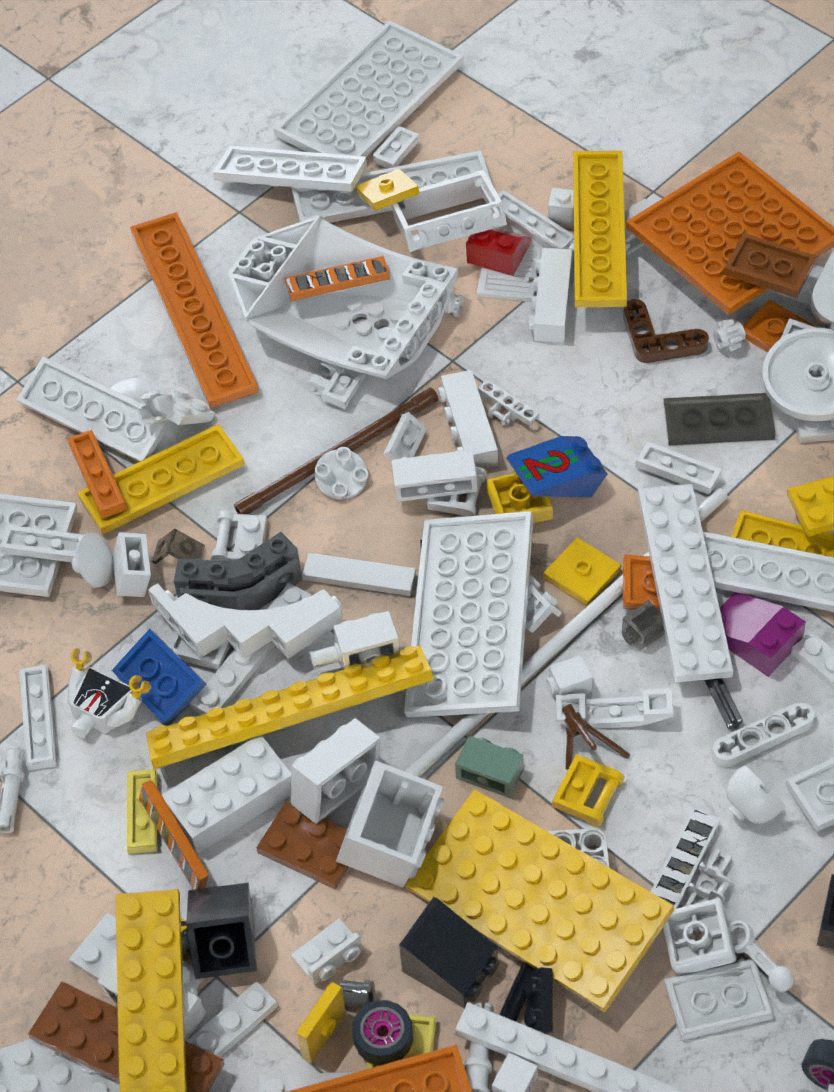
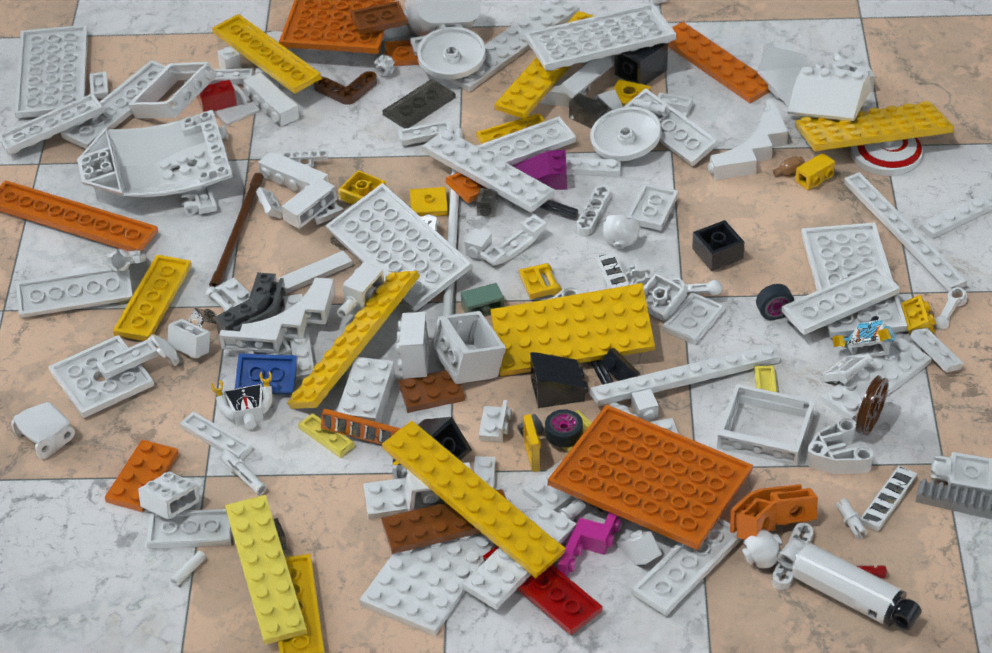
camera: 45 degrees left, 10 degrees down
orange tile [67,430,127,519] -> none
orange tile [285,256,390,301] -> none
white dish [314,447,368,500] -> none
yellow plate [355,169,420,211] -> none
blue slope [506,436,608,497] -> none
reddish brown plant [562,704,630,770] -> none

